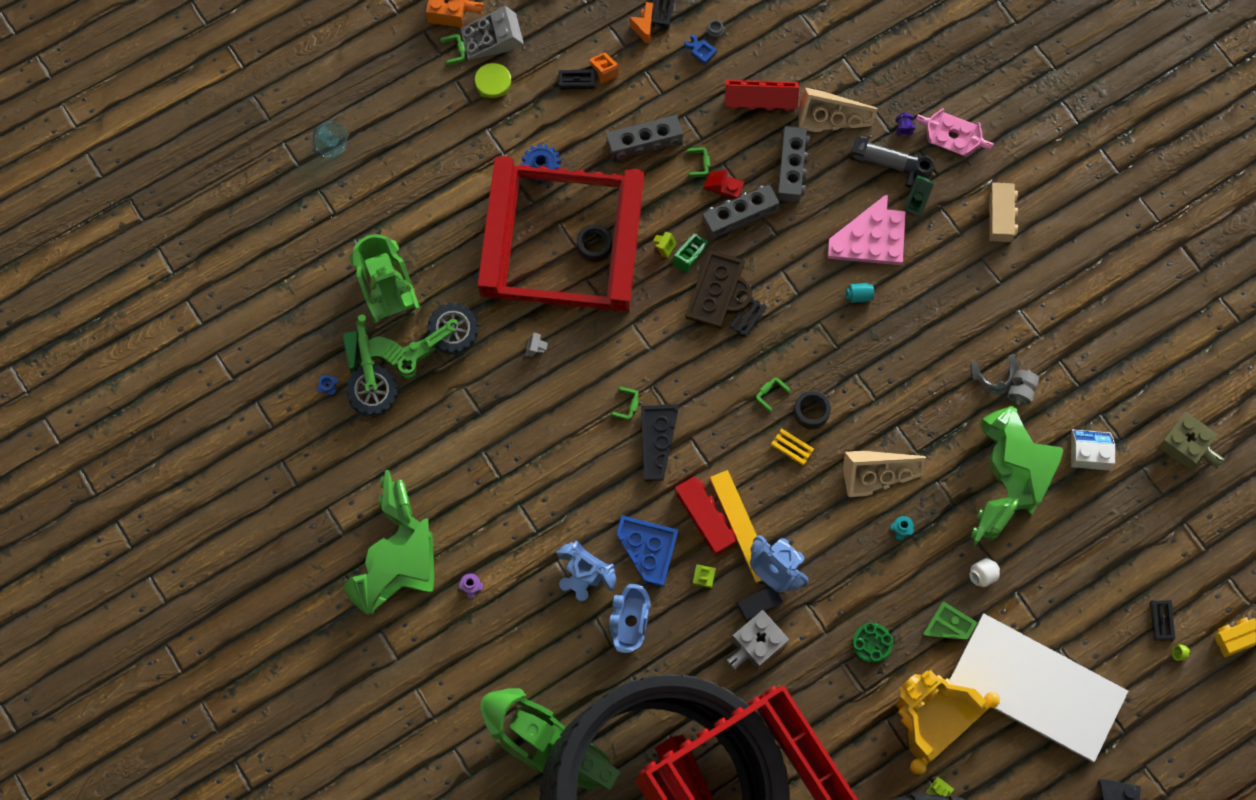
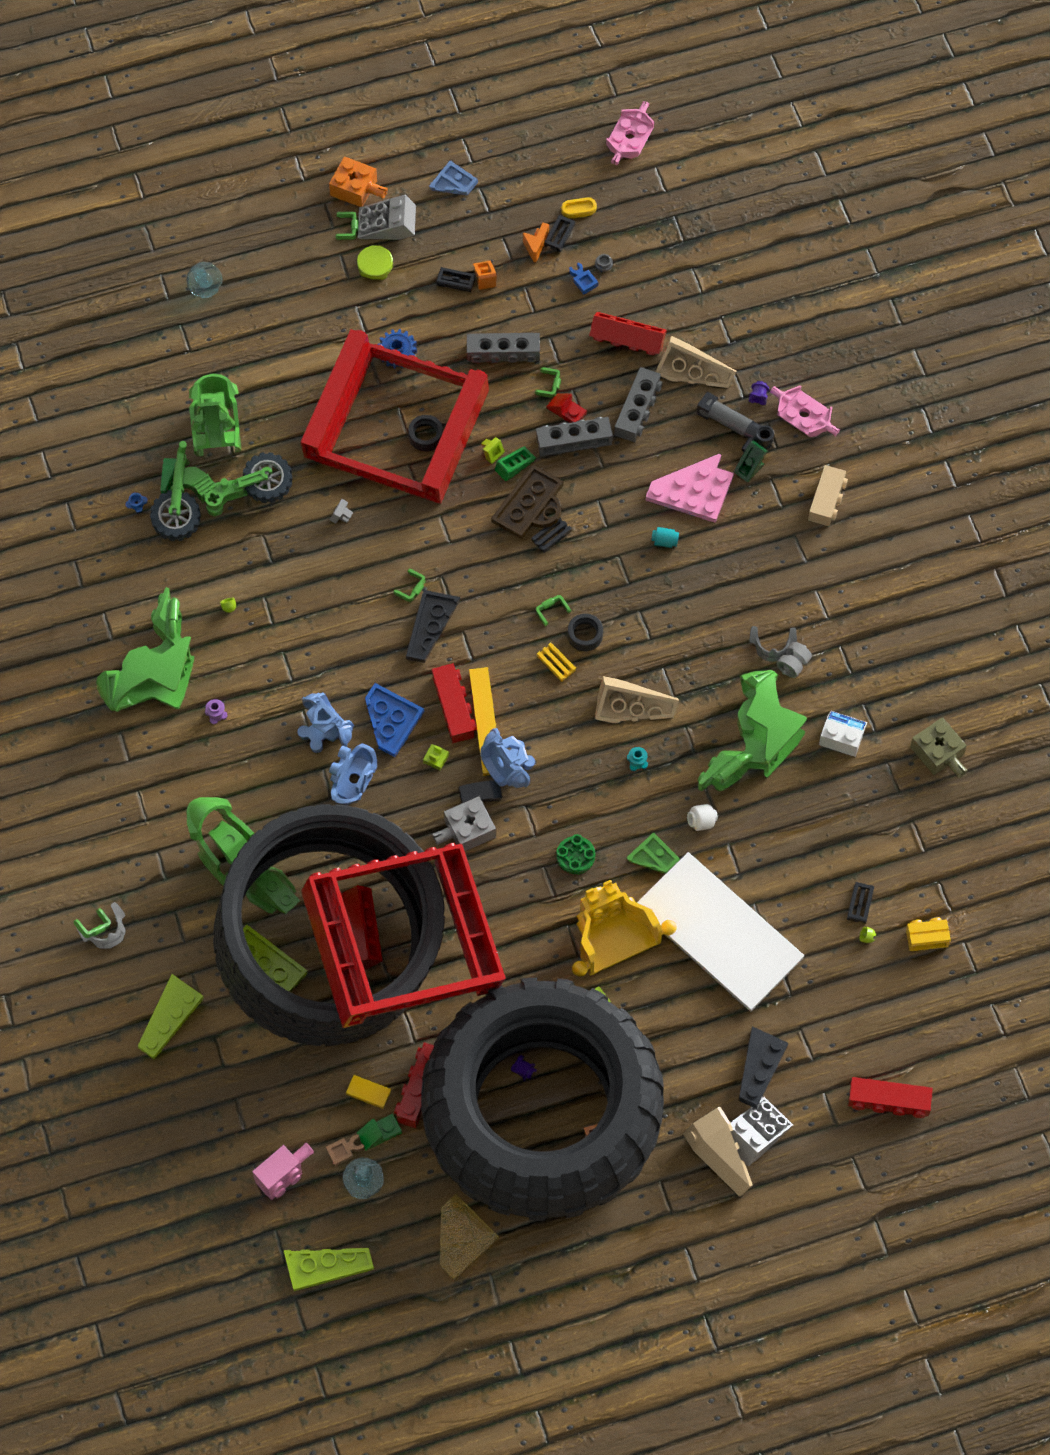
camera: 15 degrees right, 5 degrees down
none -> lime hinge [220,598,236,613]

